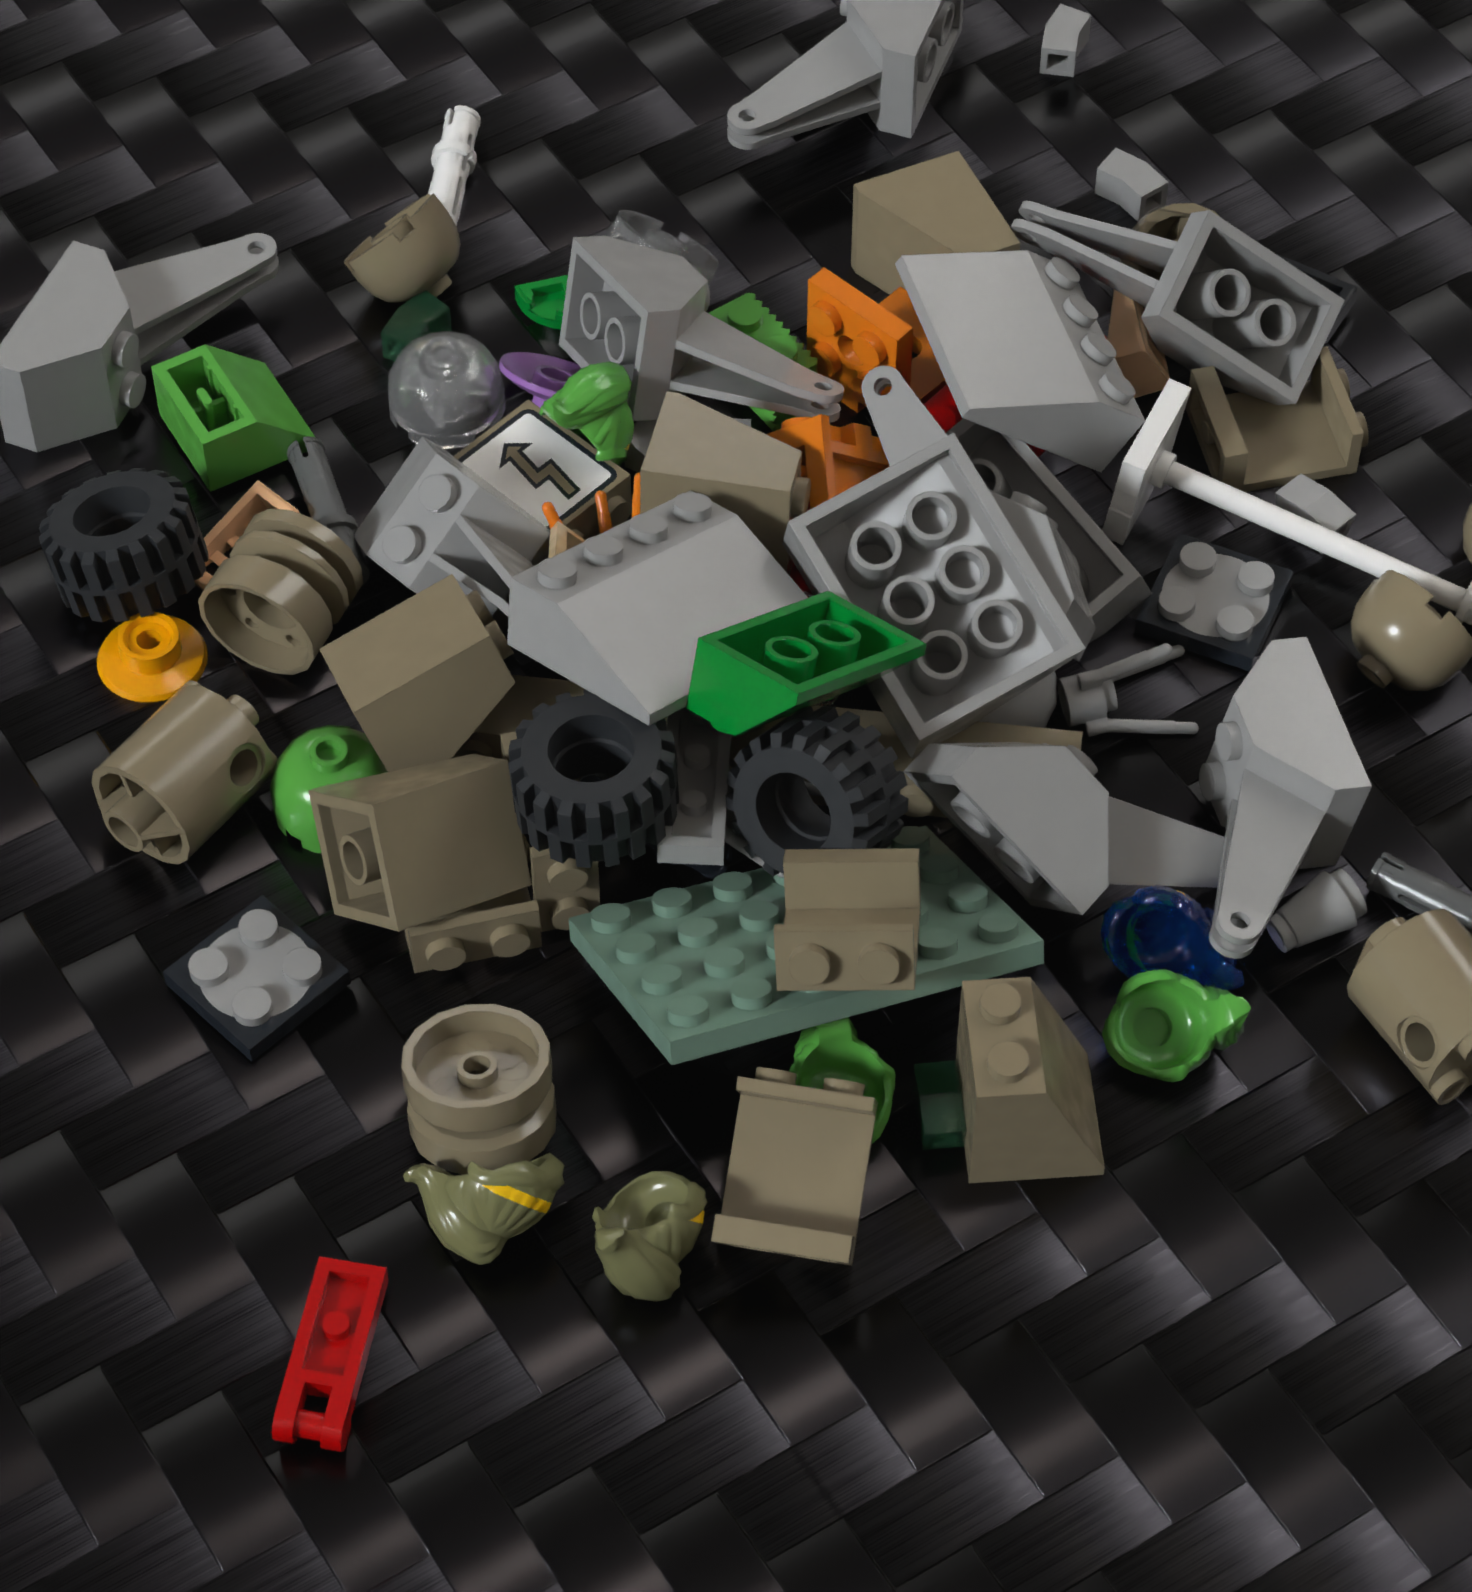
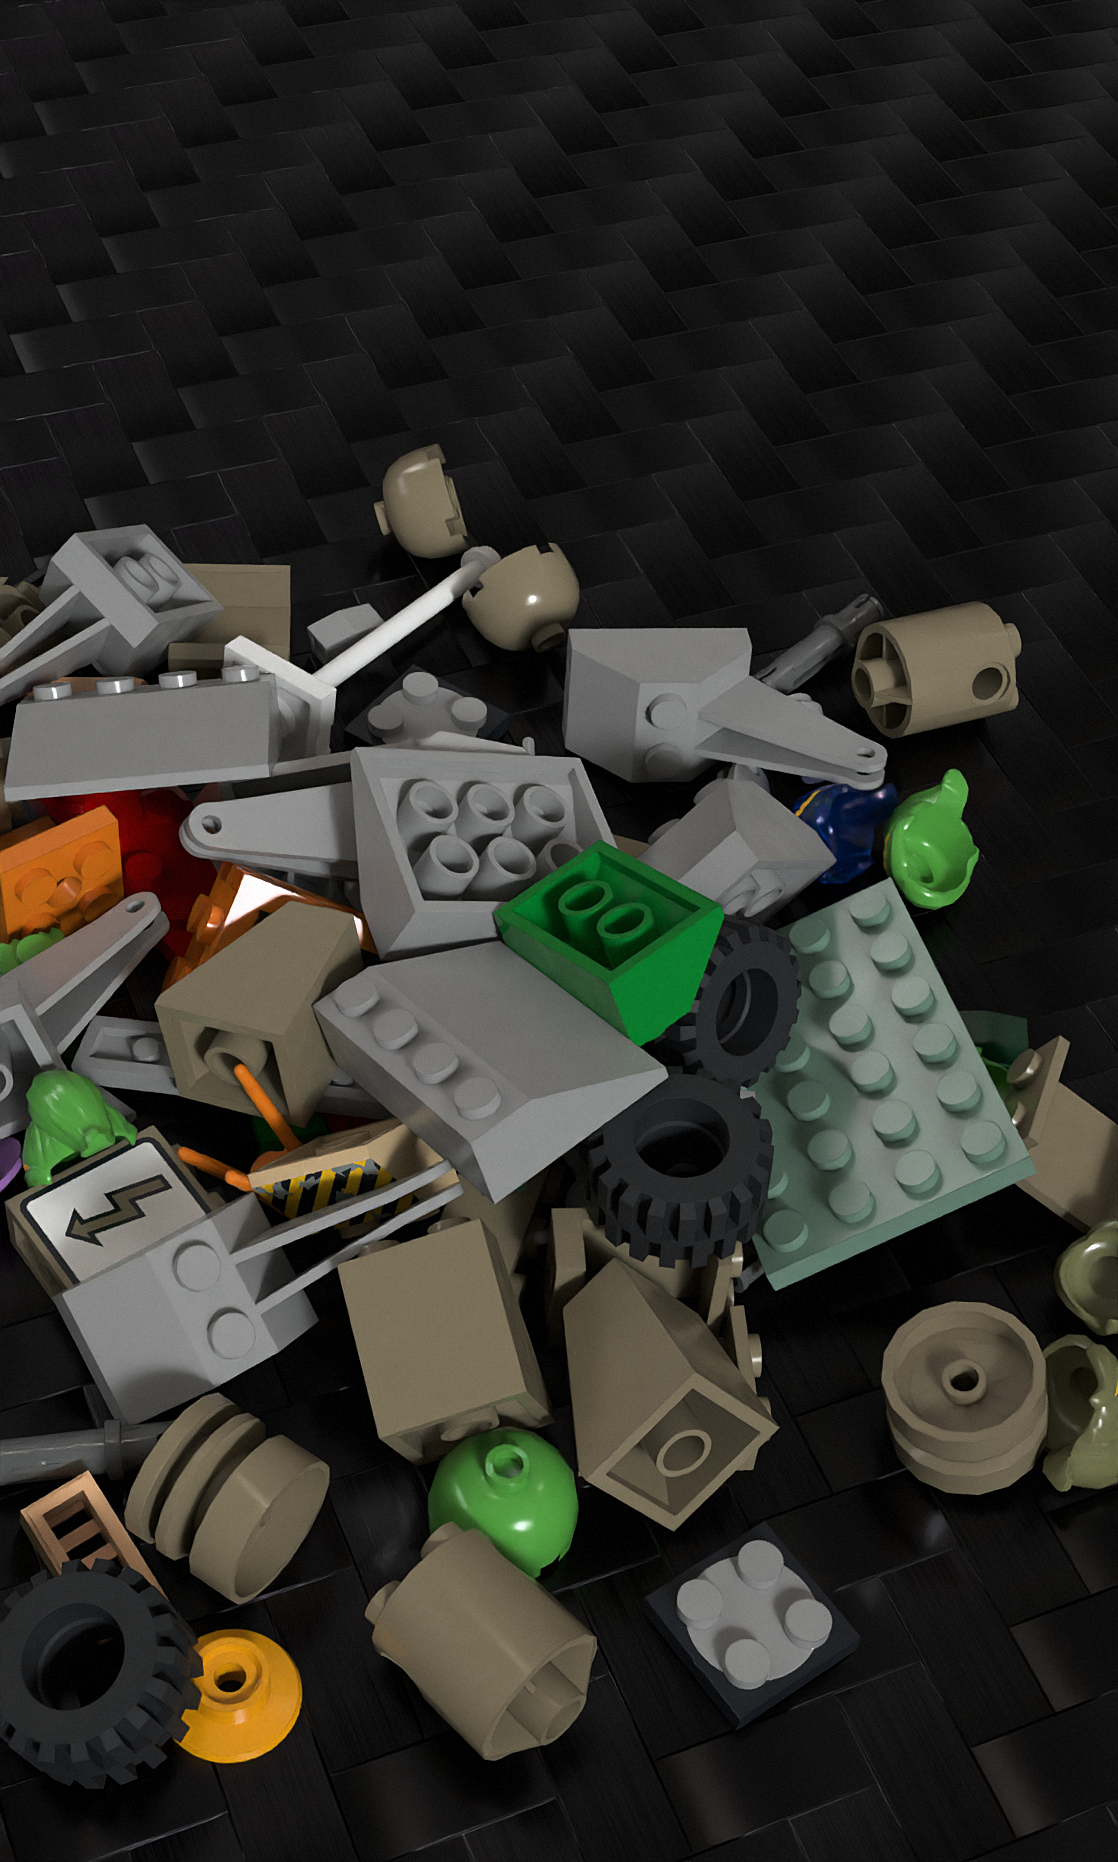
camera: 85 degrees left, 5 degrees down
dark tan panel [774,848,921,991] -> none
dark tan slope [955,977,1105,1183] -> none

